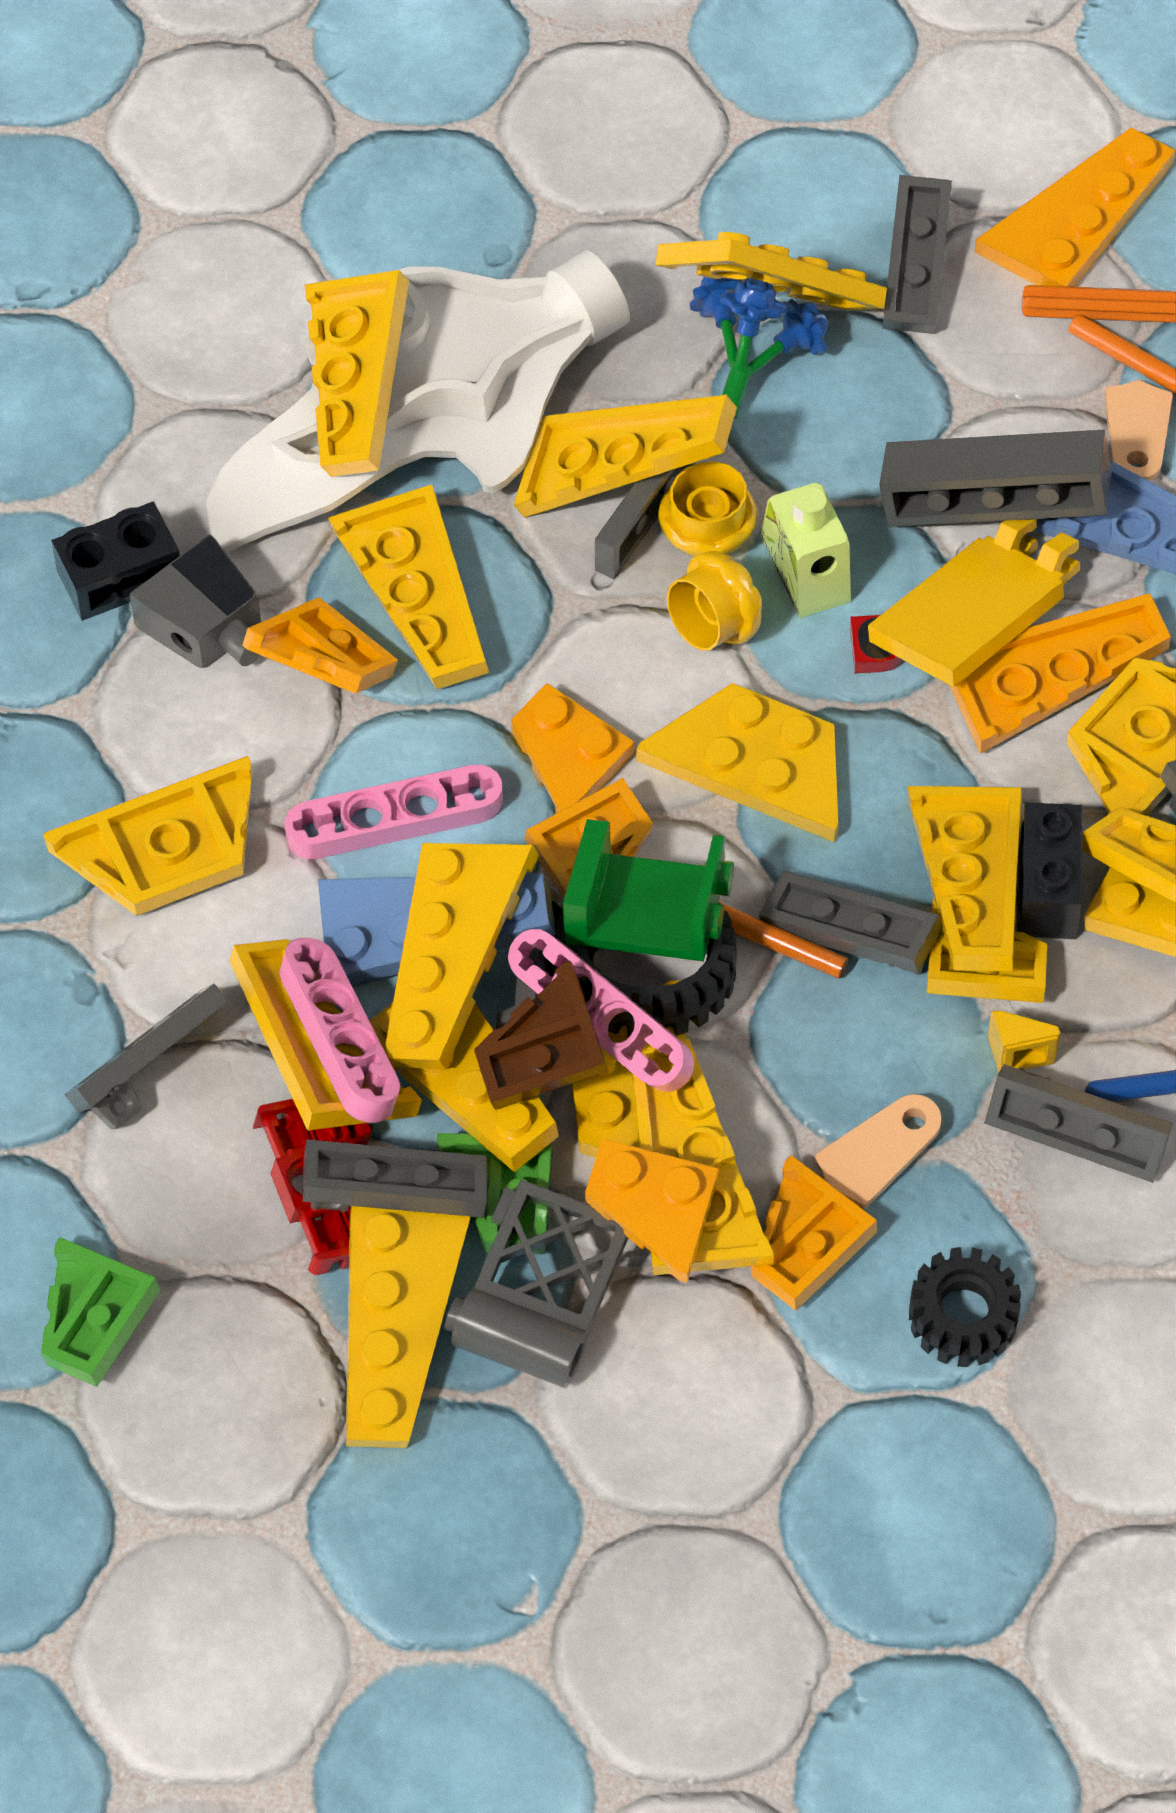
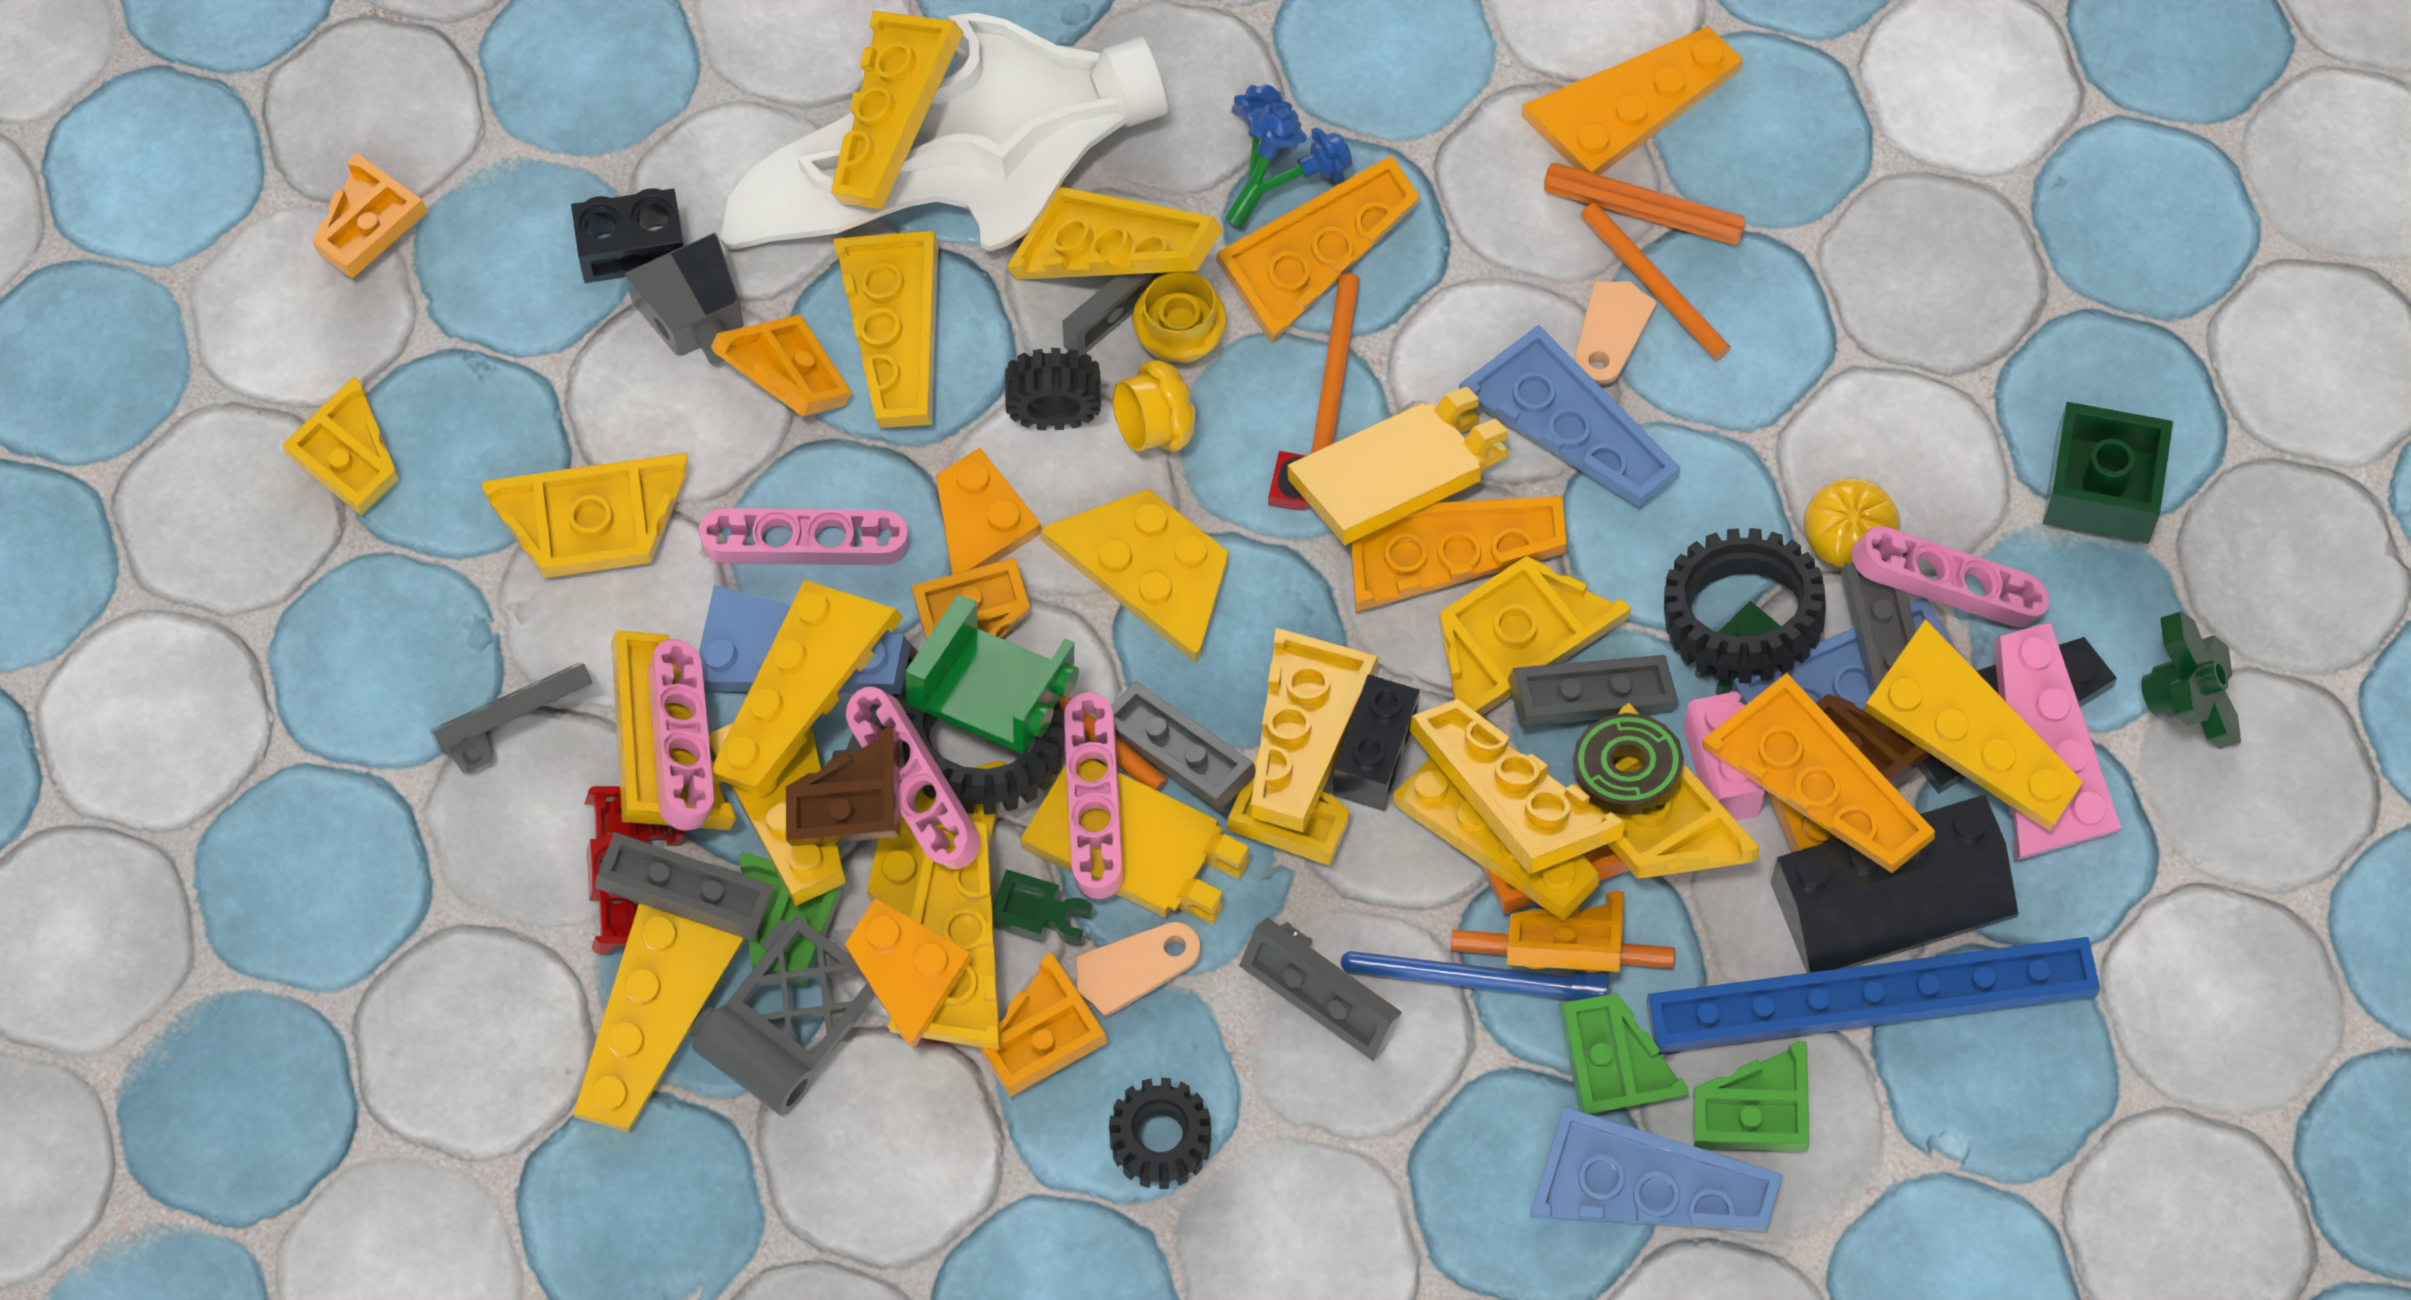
camera: 15 degrees right, 5 degrees up
bright green wing [41,1237,161,1387] -> none
yellow wing [655,232,887,311] -> none
yellowish green torso [761,483,851,618] -> none
dark grey brick [879,429,1112,527] -> none
dark grey hinge [882,175,952,334] -> none
yellow slope [988,1010,1060,1073] -> none
none -> dark green plate [992,869,1093,945]
none -> black tyre [1005,348,1101,431]
none -> yellow tile [1020,759,1250,925]
none -> bright pink beam [1064,692,1124,899]
none -> light orange wing [1216,155,1420,344]
none -> orange bar [1311,273,1360,454]

